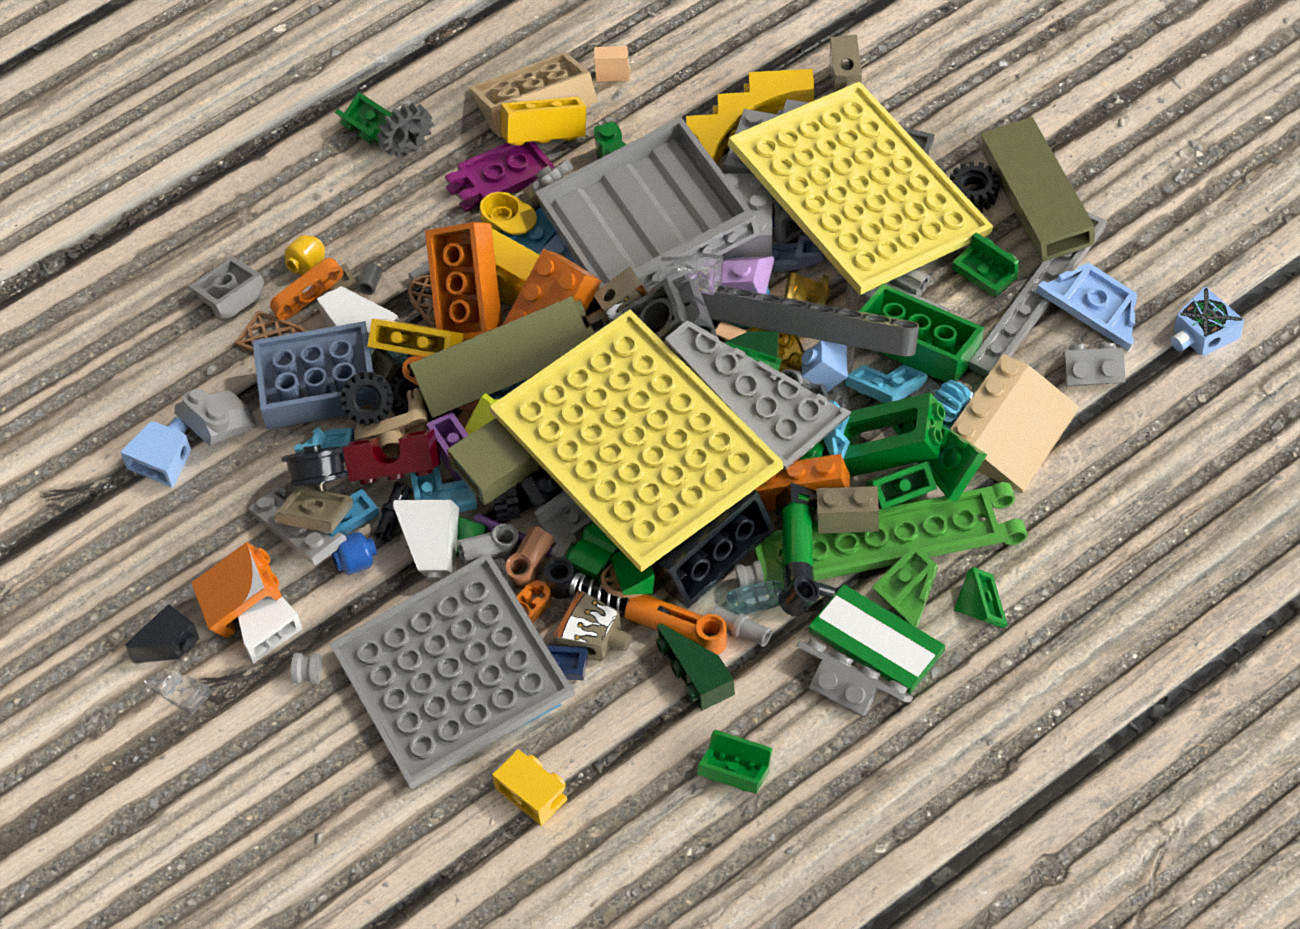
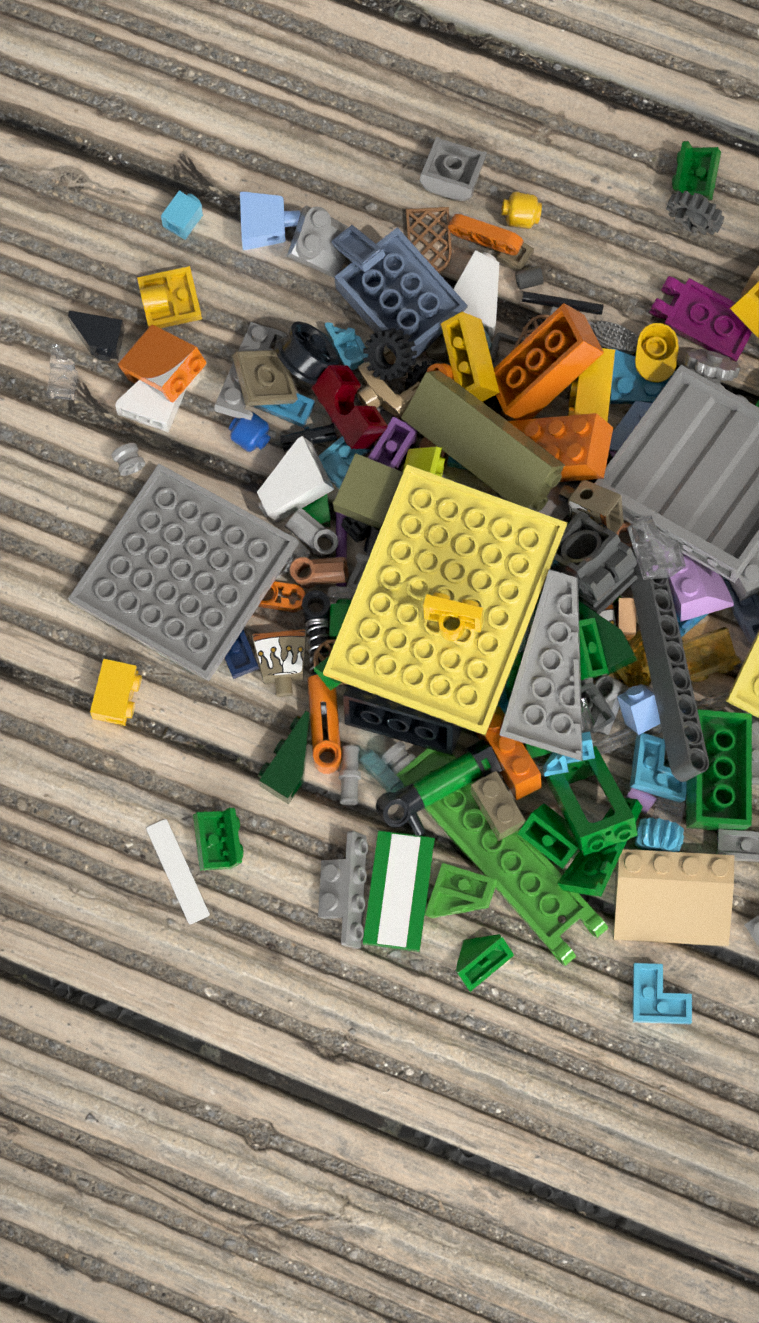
camera: 55 degrees right, 20 degrees up
none -> yellow plate [137,266,202,328]
none -> white sticker [146,819,210,924]
none -> medium azure brick [161,191,203,240]
none -> sand blue tile [332,225,386,272]
none -> yellow plate [423,592,483,641]
none -> black bar [522,291,604,315]
none -> medium azure plate [633,963,692,1024]

